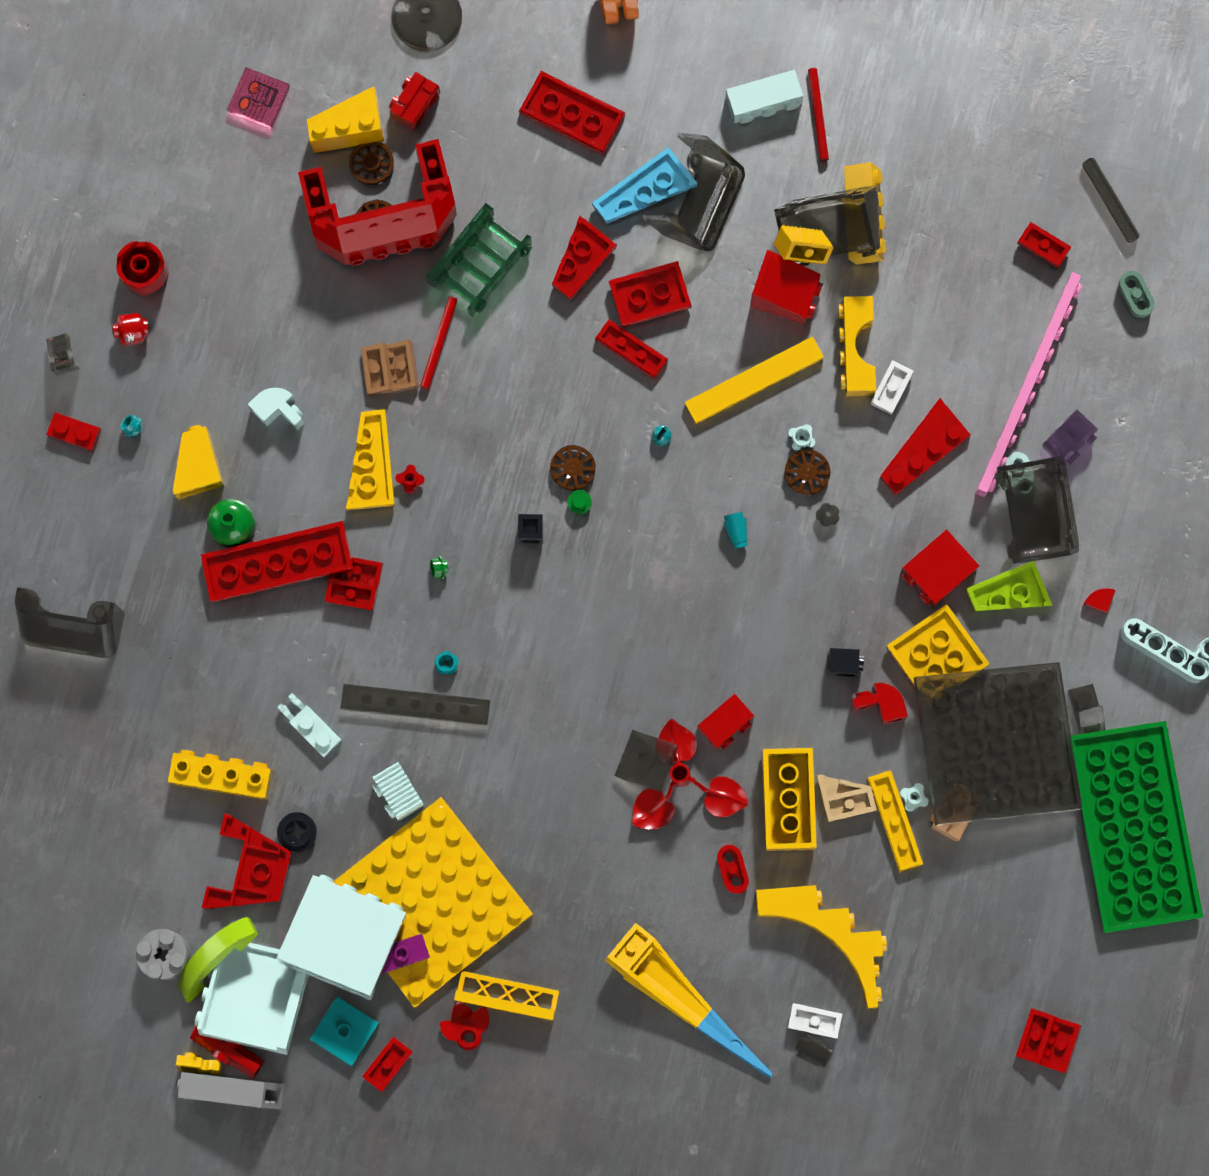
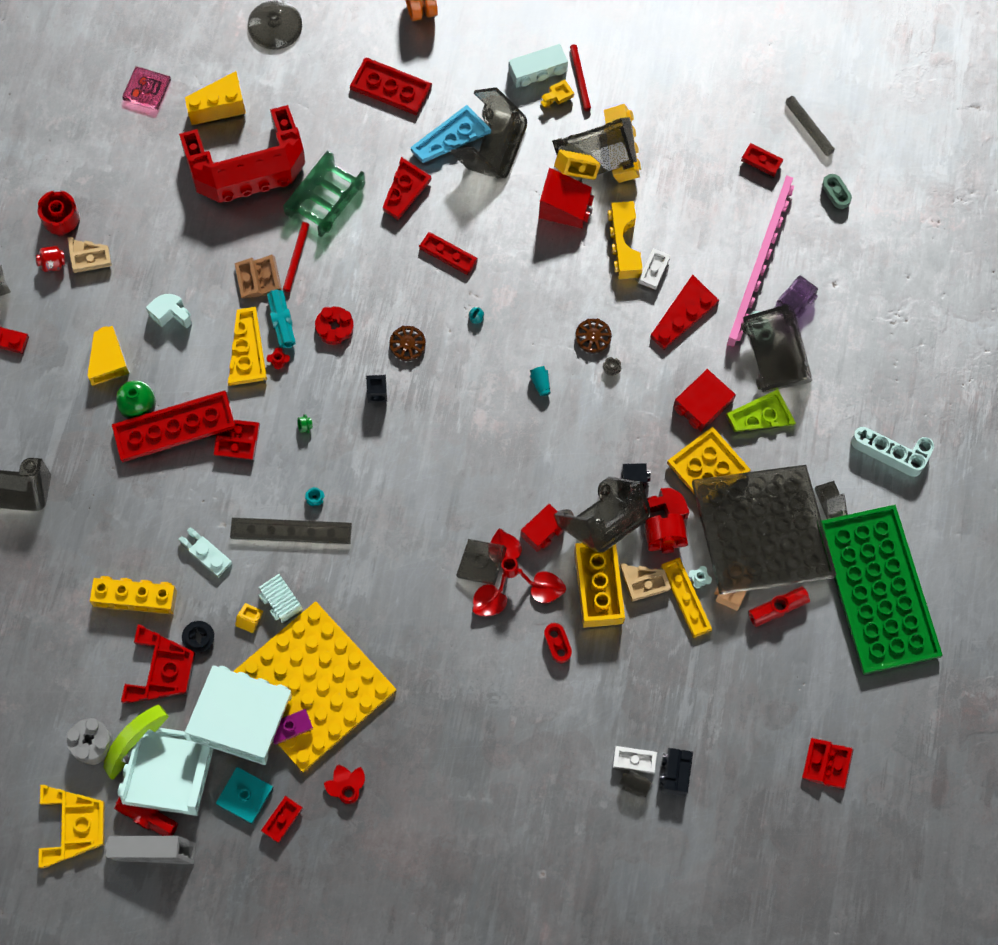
camera: 10 degrees left, 10 degrees down
teal plate [120,414,142,437] -> none
yellow plate [176,1053,222,1075] -> none
reddish brown wheel [349,142,394,185] -> none
red brick [389,72,441,131] -> none
yellow fence [454,971,559,1021] -> none
green plate [567,490,592,515] -> none
yellow plate [605,923,772,1078] -> none
red plate [609,261,692,328] -> none
yellow tile [684,336,824,425] -> none
yellow arch [755,885,887,1009] -> none
light aqua plate [788,424,816,451] -> none
red tile [1083,588,1116,614] -> none
none -> yellow wing [38,785,105,869]
none -> tan wing [67,237,112,273]
none -> yellow slope [235,603,263,633]
none -> teal piece [267,289,296,349]
none -> red plate [315,306,354,345]
none -> yellow plate [540,80,575,108]
none -> clear smoke windscreen [554,476,651,552]
none -> red brick [645,514,688,554]
none -> black brick [658,748,693,796]
none -> red piece [748,586,810,627]

